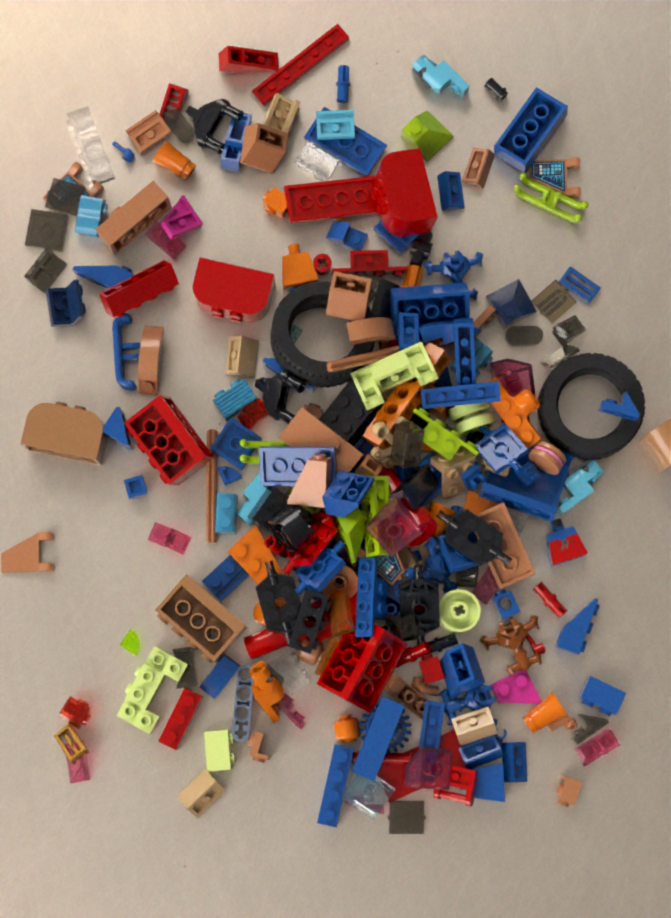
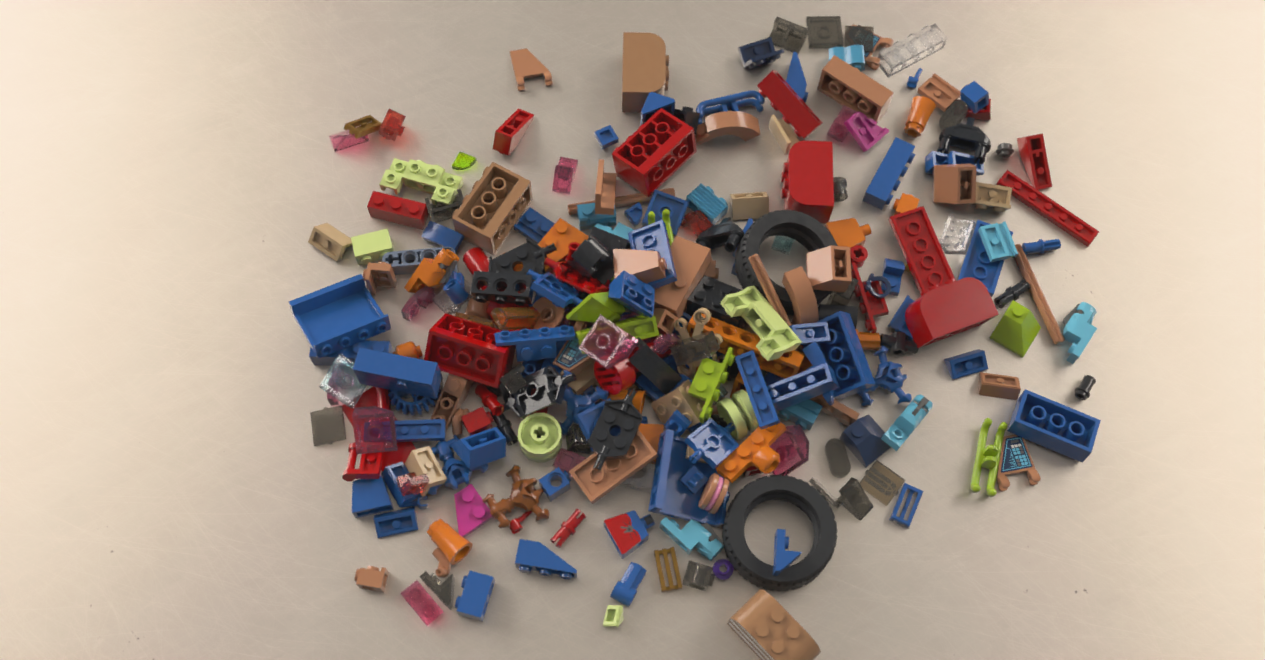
camera: 75 degrees right, 15 degrees down
none -> blue panel [289,274,391,359]
none -> clear red bracket [396,472,430,496]
none -> blue piece [443,271,469,305]
none -> red slope [492,108,534,156]
none -> nougat fence [595,159,617,215]
none -> yellowish green slope [603,605,623,627]
none -> blue piece [610,562,647,607]
none -> clear pink slope [652,332,680,354]
none -> pearl gold tile [654,547,682,592]
none -> black brick [674,106,700,134]
none -> clear smoke brick [682,560,715,591]
none -> dark purple plate [713,559,733,580]
none -> tan panel [769,115,799,155]
none -> clear smoke wheel [833,177,848,202]
none -> blue brick [862,137,916,210]
none -> dark blue piece [864,273,891,299]
none -> medium azure plate [881,394,932,451]
none -> blue brick [960,81,989,113]
none -> black pin [994,279,1030,308]
none -> dark grey plate [996,143,1014,158]
none -> nougat axle [1014,244,1065,345]

